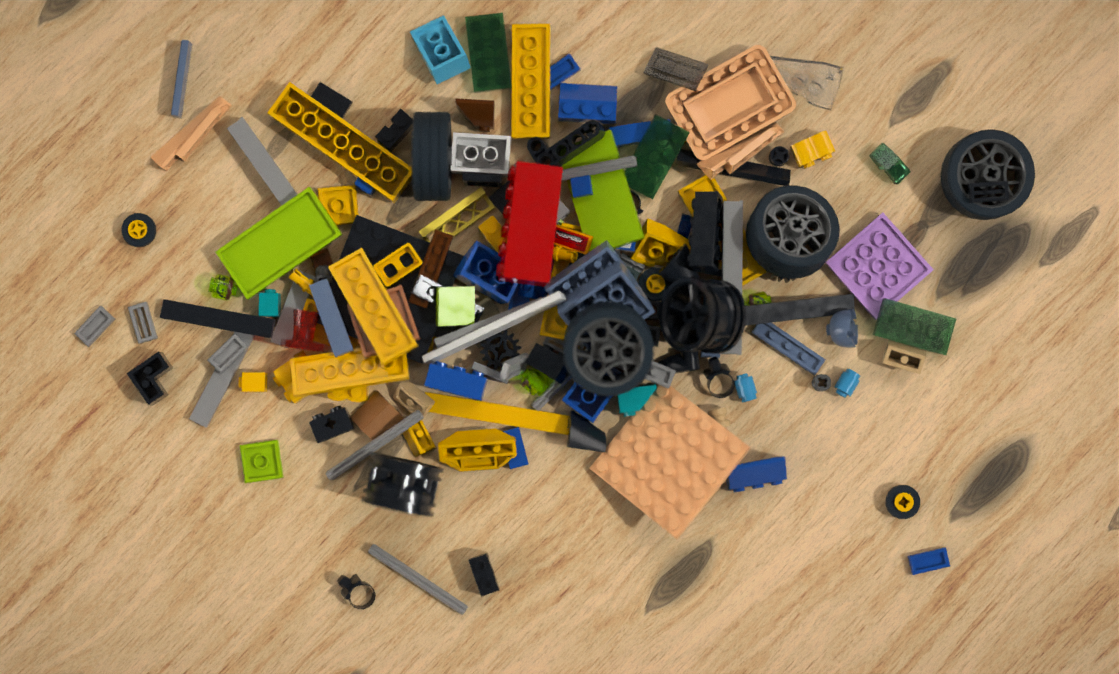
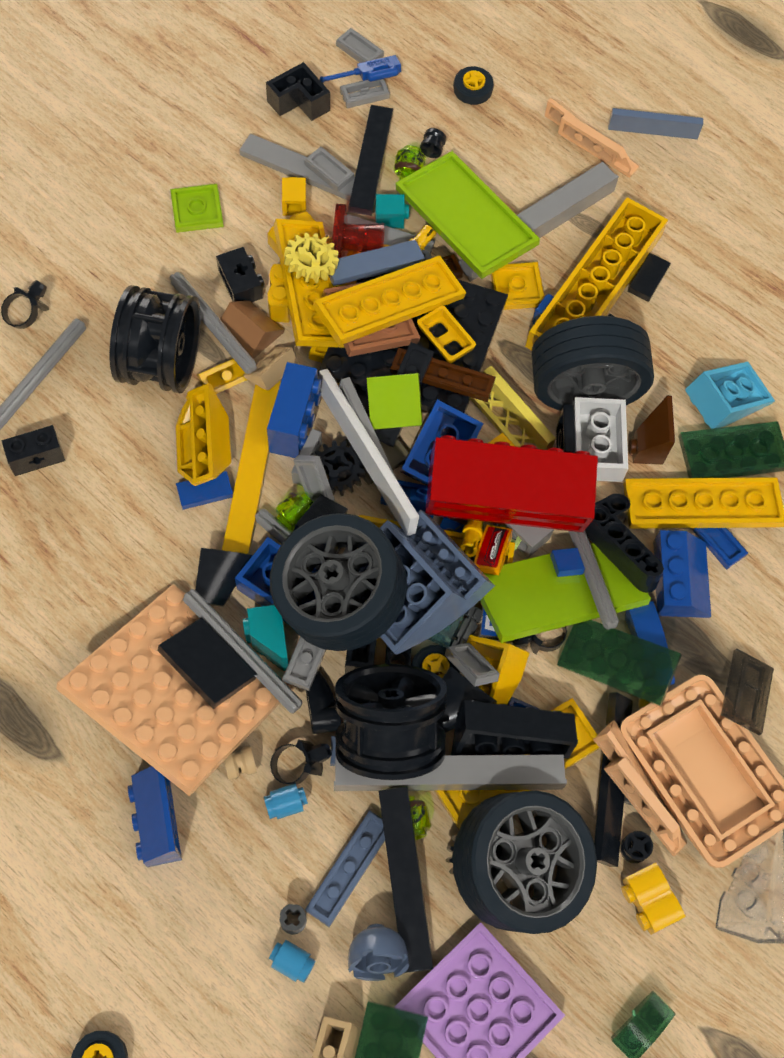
camera: 85 degrees right, 20 degrees down
none -> black tile [157,618,257,709]
none -> light grey axle [183,589,303,713]
none -> light yellow gear [284,233,339,283]
none -> blue piece [319,55,401,83]
none -> black wheel [420,128,447,158]
none -> light grey tile [445,643,500,687]

